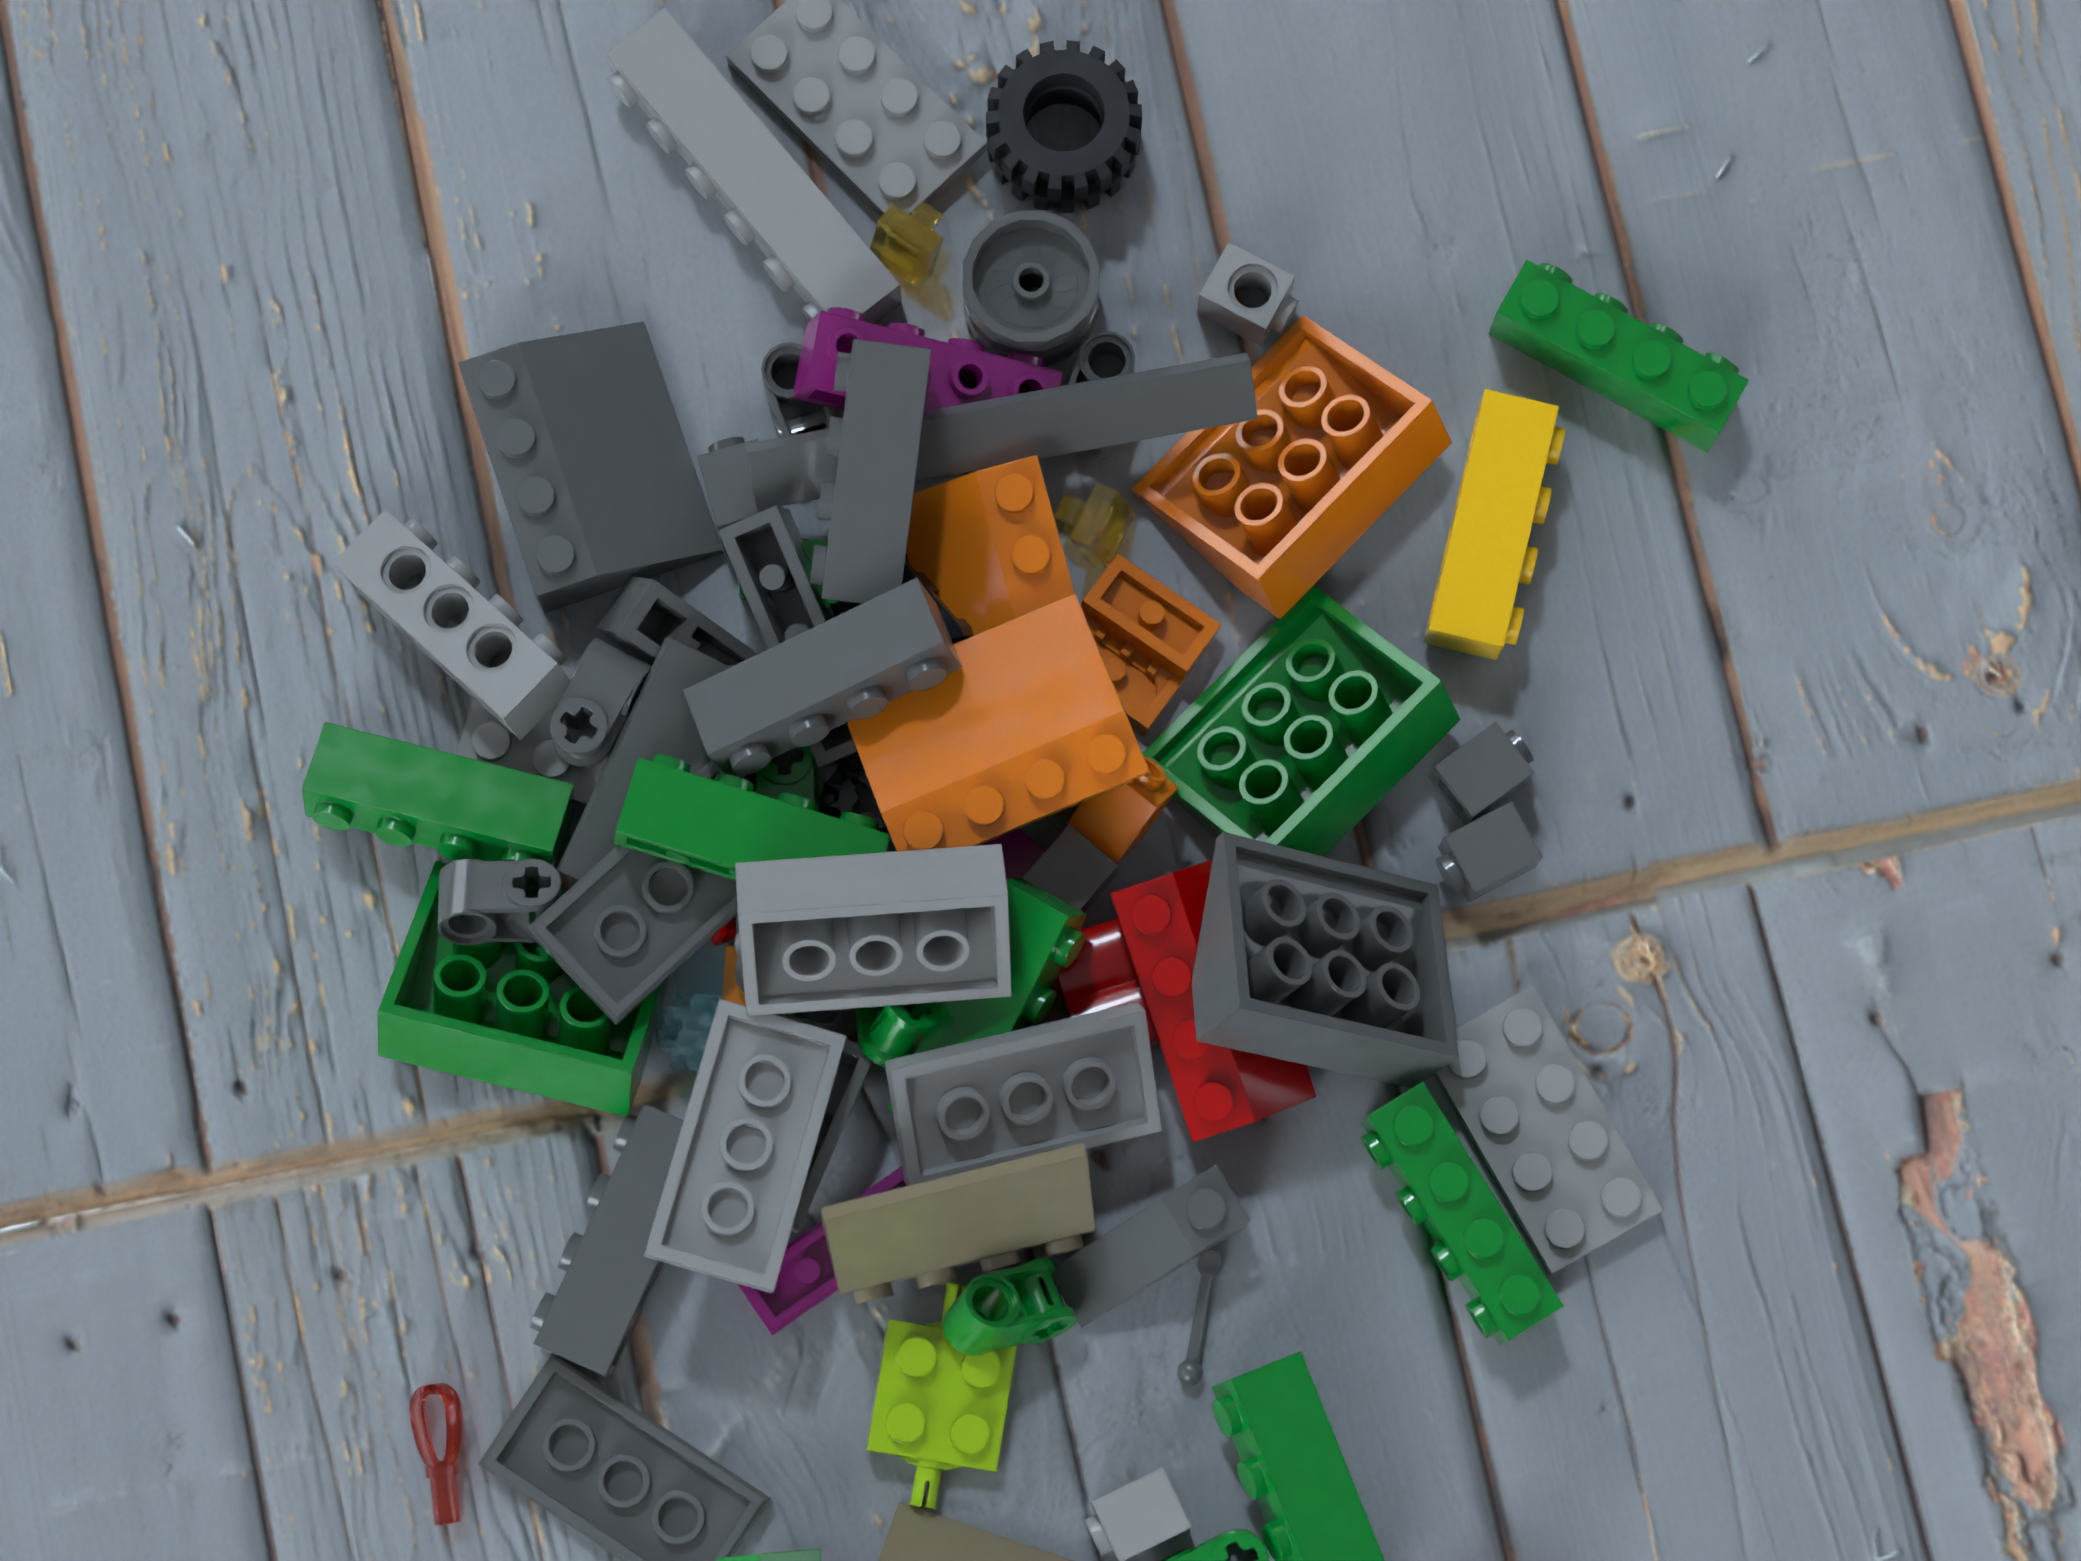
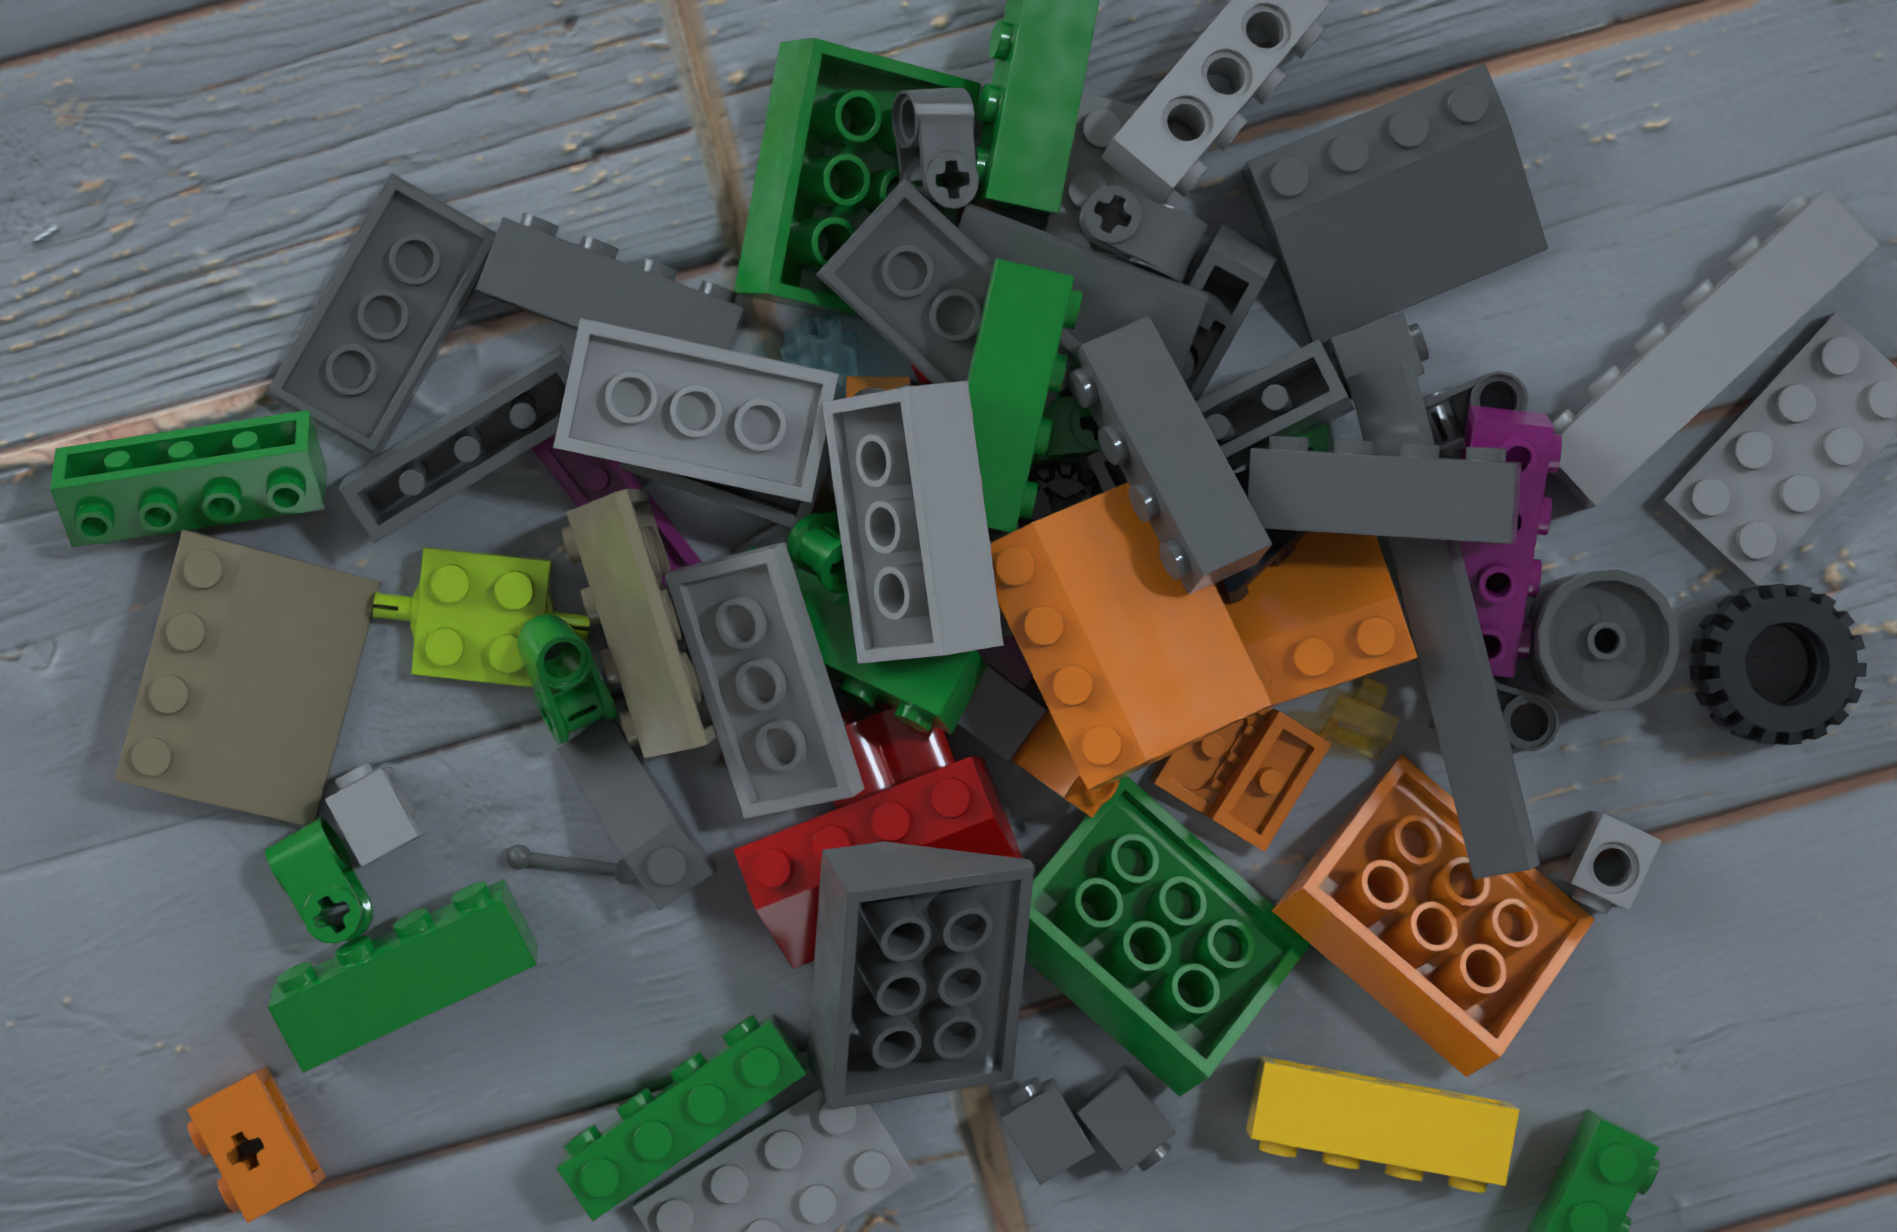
camera: 90 degrees right, 10 degrees up
clear red piece [409,1383,462,1525] -> none
clear yellow tile [870,201,944,289] -> none
none -> dark grey brick [339,345,571,543]

